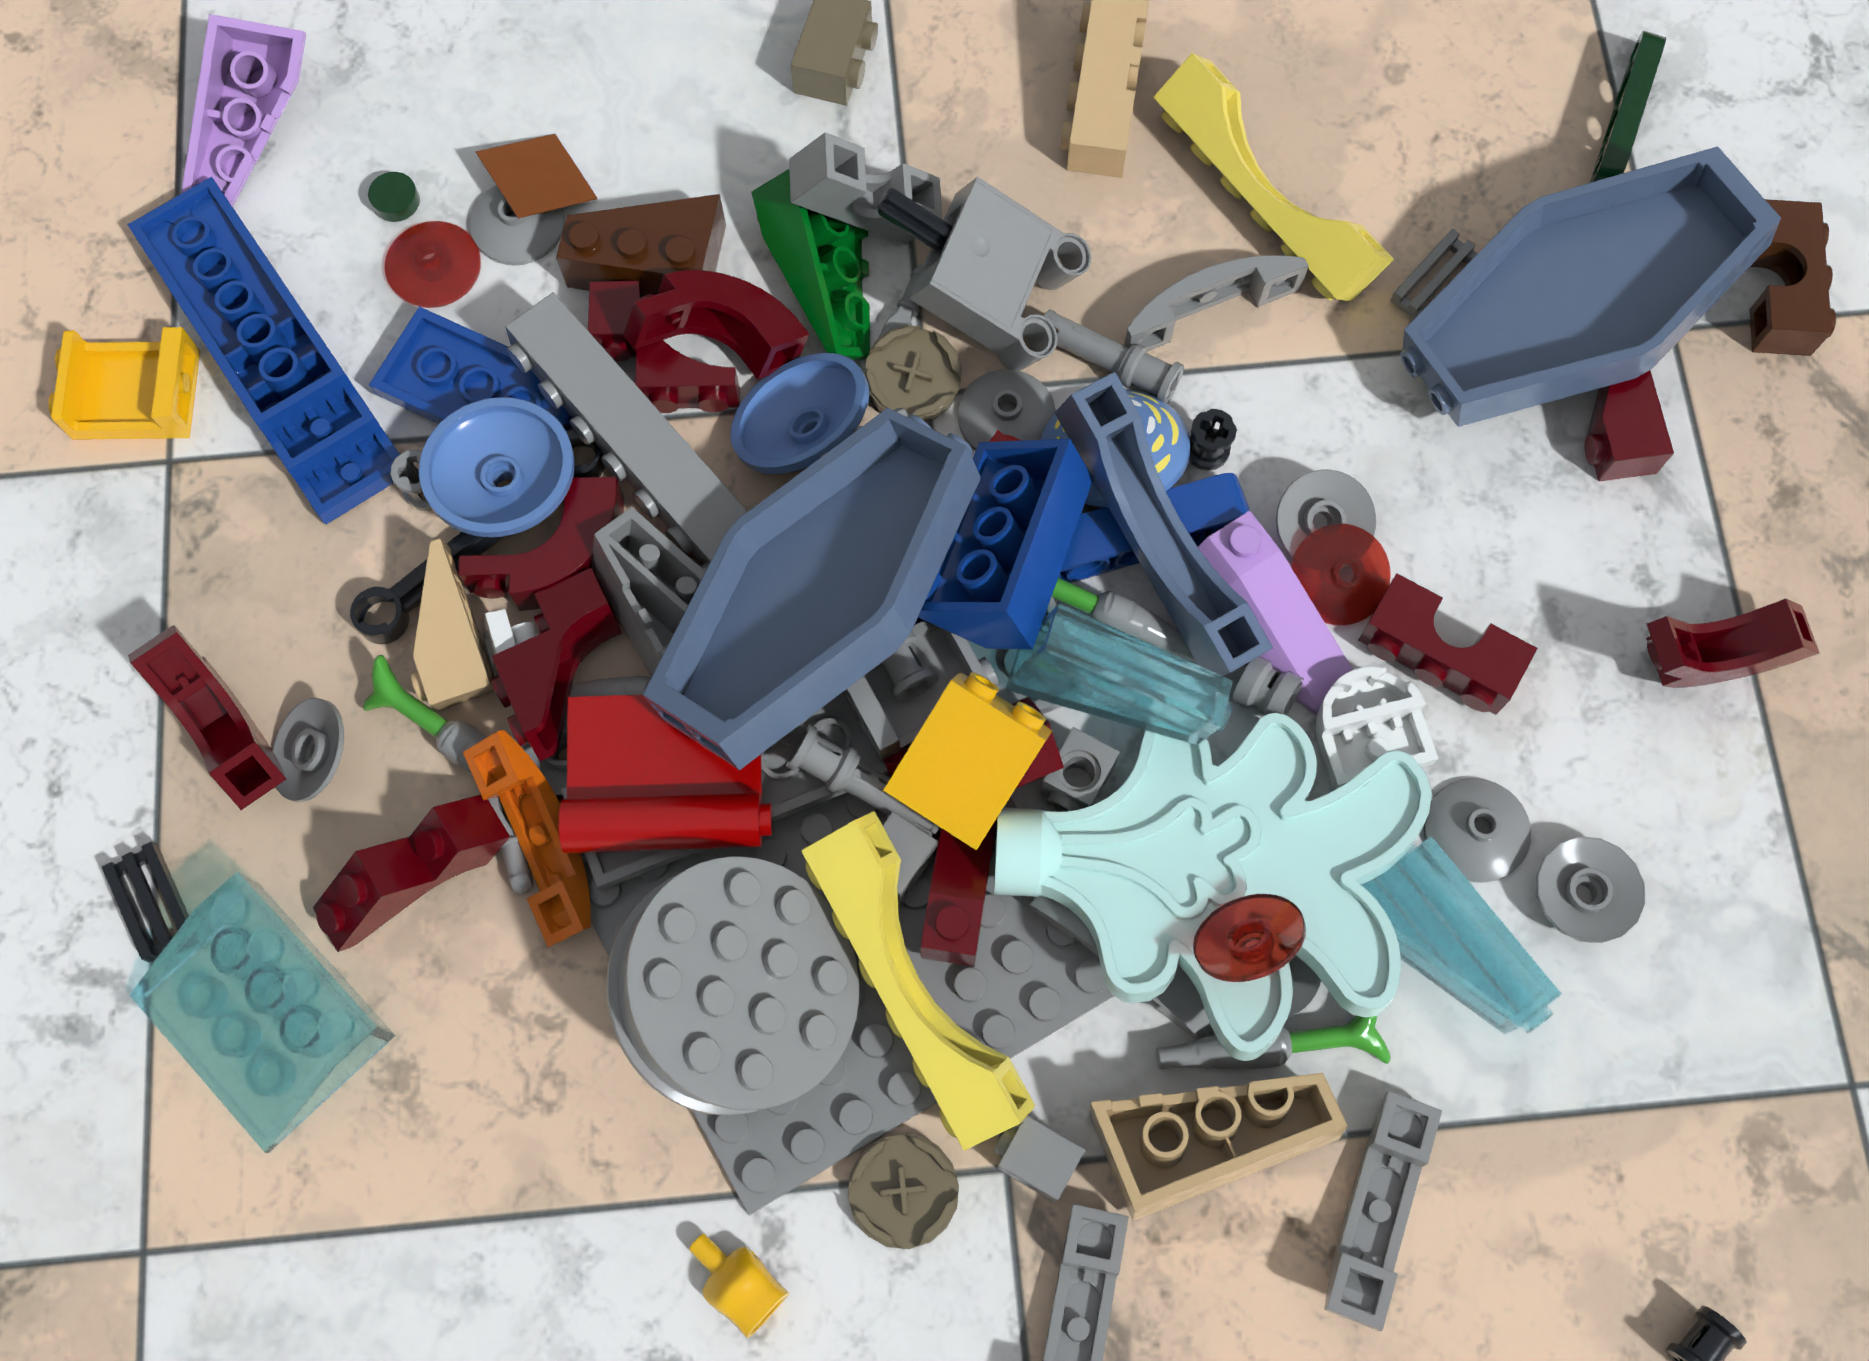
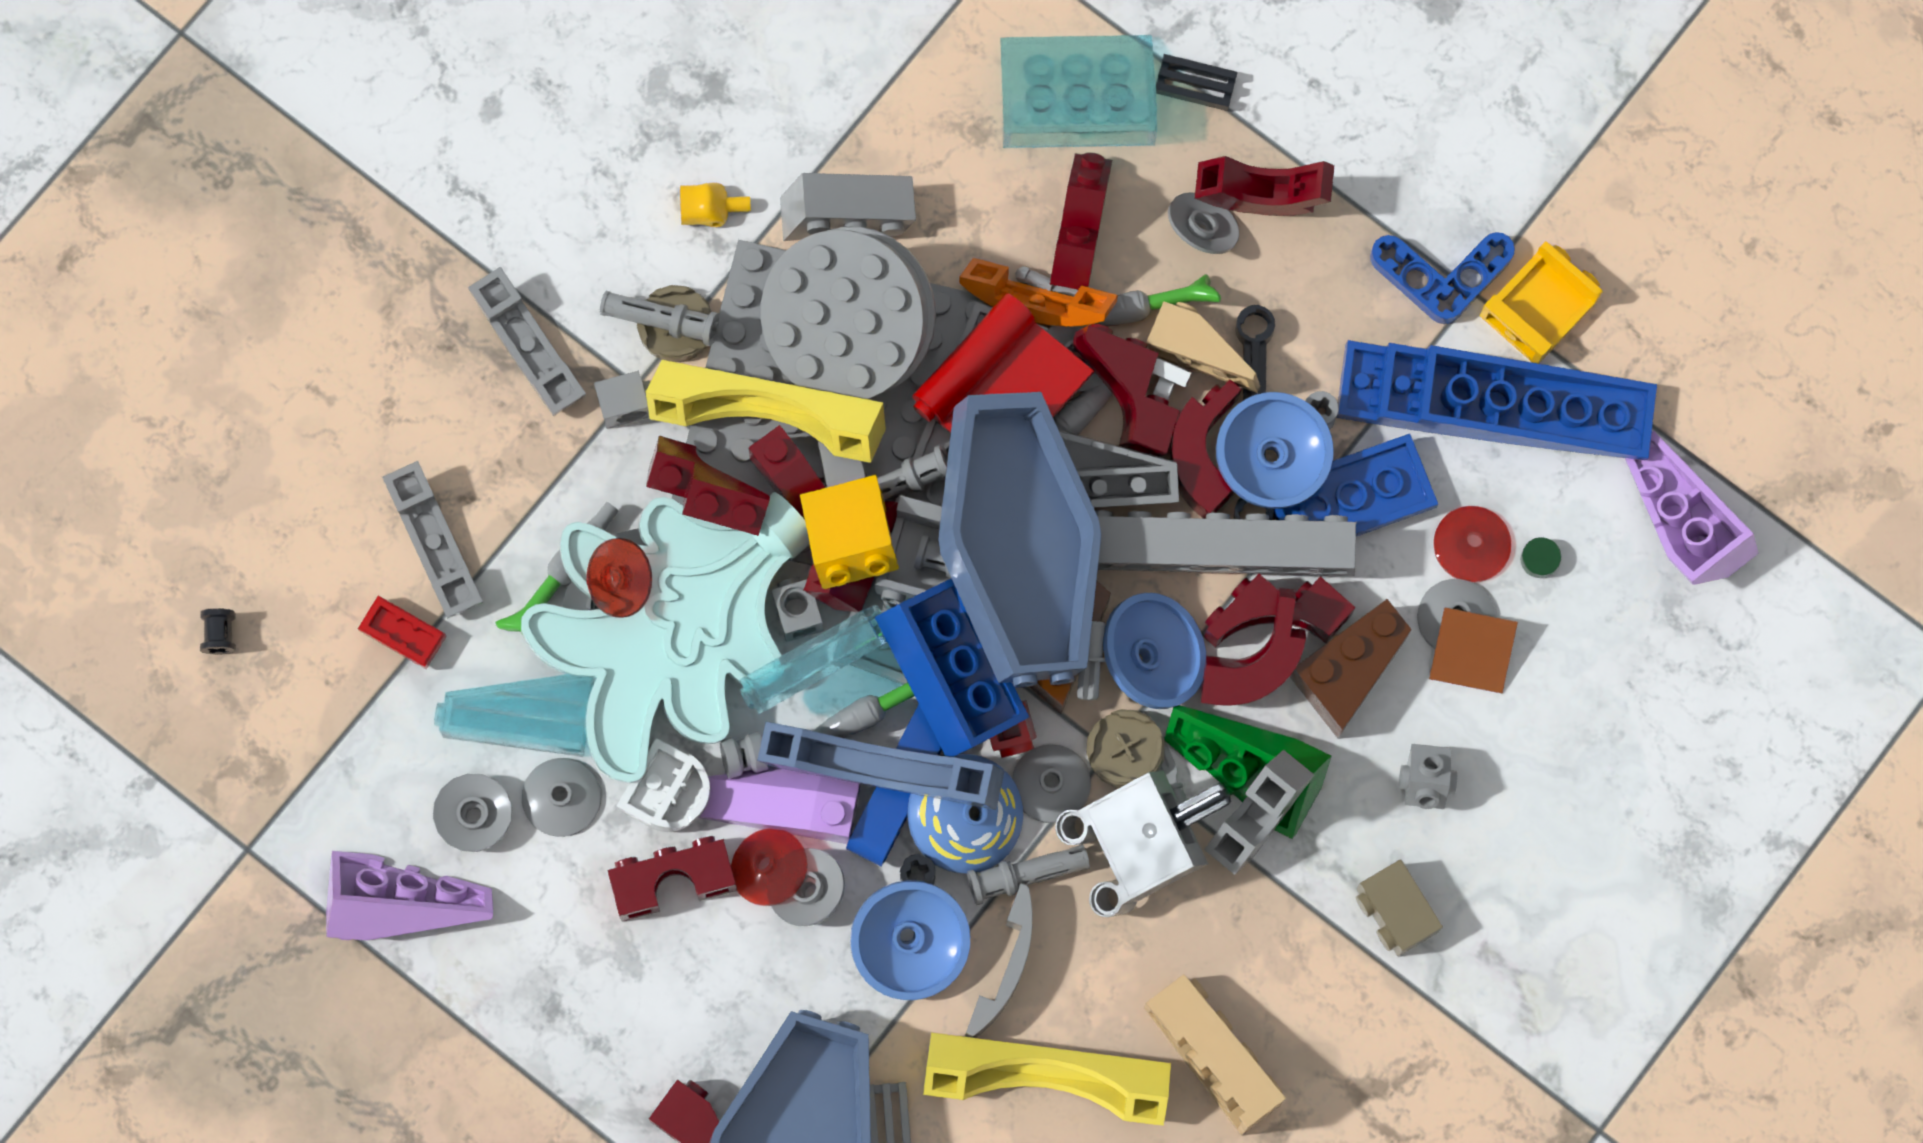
camera: 130 degrees right, 5 degrees up
tan wedge [1090,1073,1348,1221] -> none
dark red arch [1646,598,1820,688] -> none
none -> lavender wedge [326,851,493,941]
none -> red plate [357,595,447,669]
none -> light grey pin [600,291,720,347]
none -> dark red arch [646,436,770,536]
none -> light grey wedge [780,173,916,241]
none -> medium blue dish [850,880,970,1000]
none -> blue beam [1370,232,1515,324]
none -> light grey brick [1399,744,1457,809]

